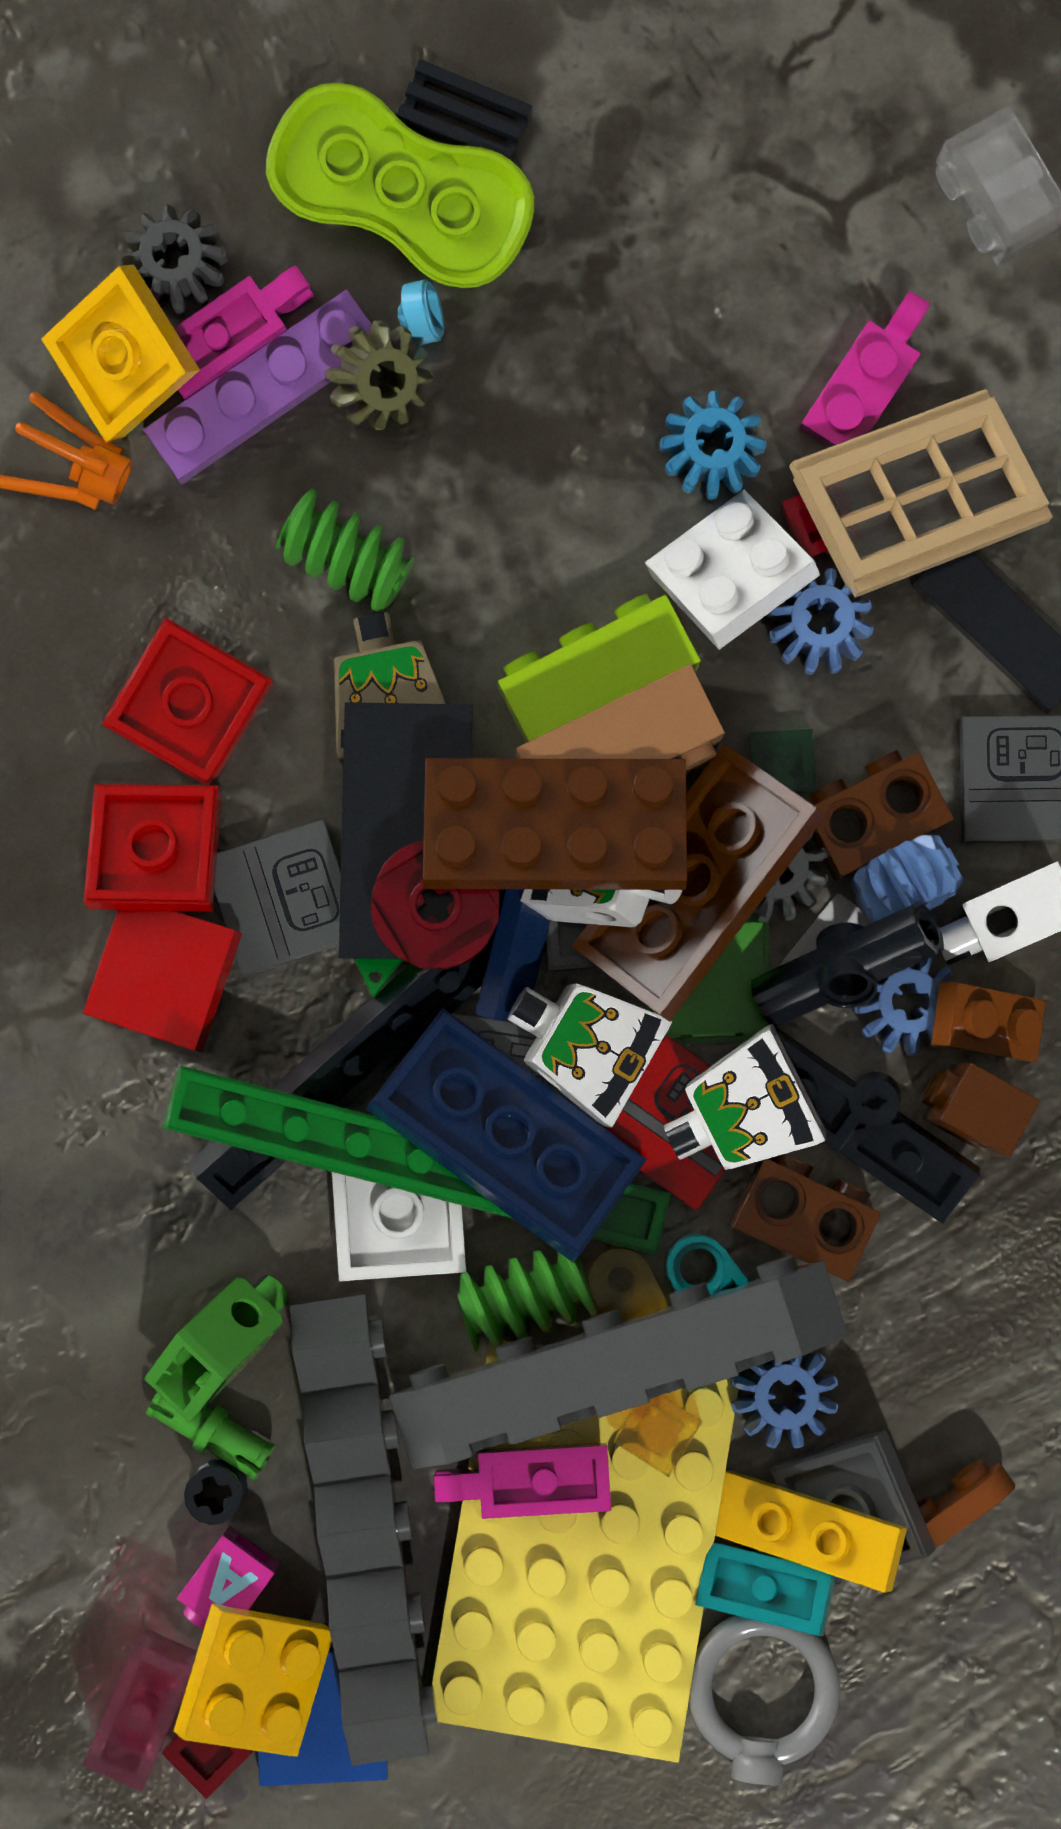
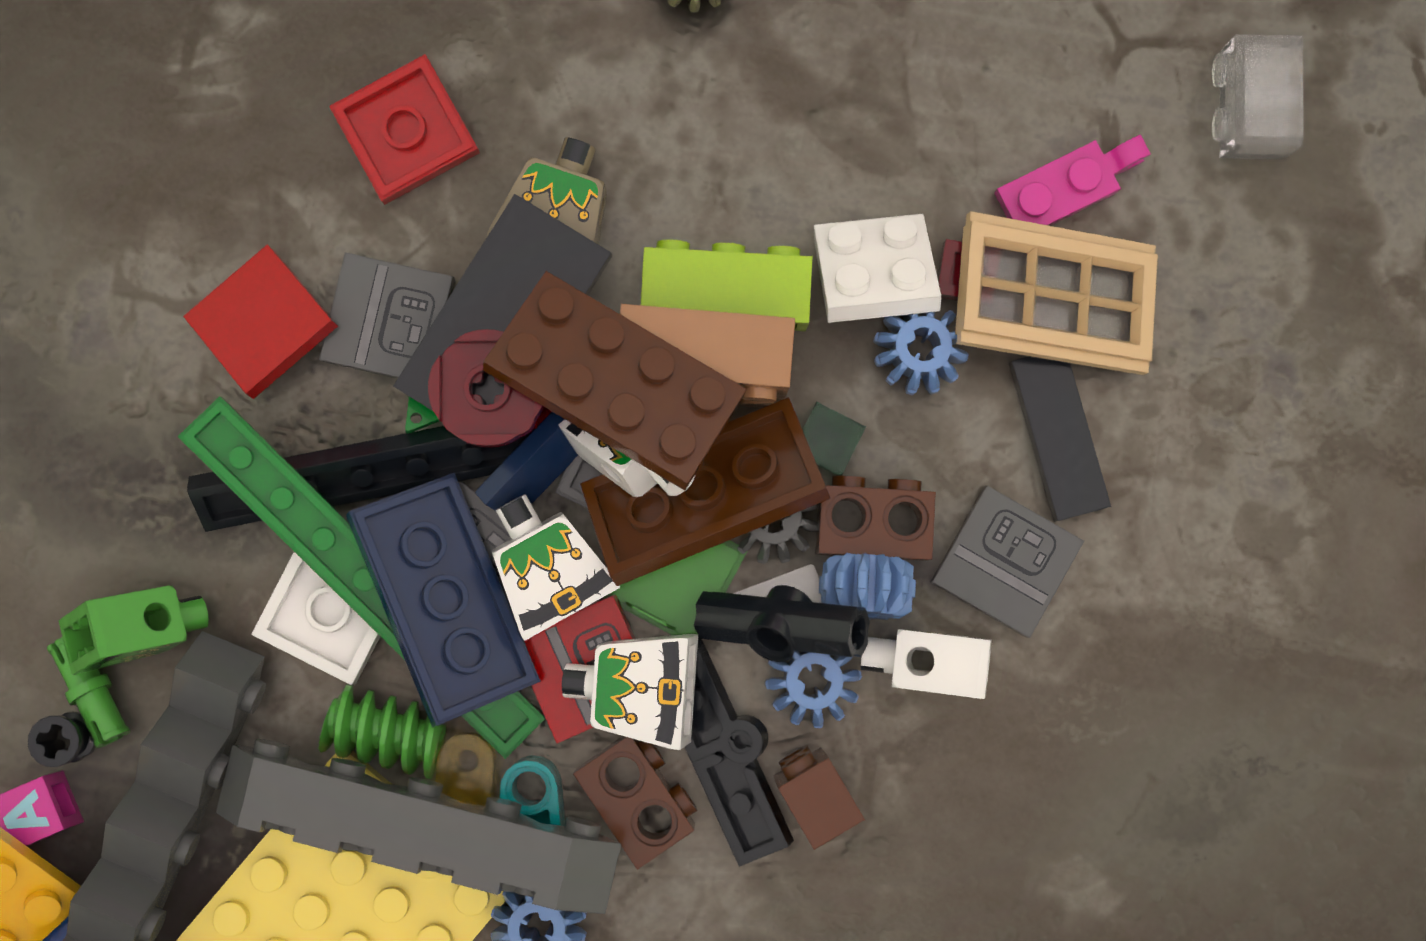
camera: 30 degrees right, 0 degrees up
red tile [83,784,222,912] -> none
bright green piece [275,488,416,613] -> none
dark pink plate [434,1442,611,1519] -> none
clear yellow plate [613,1395,702,1477] -> none
dark azure gear [659,390,766,500] -> none
dark orange plate [931,981,1046,1063] -> none

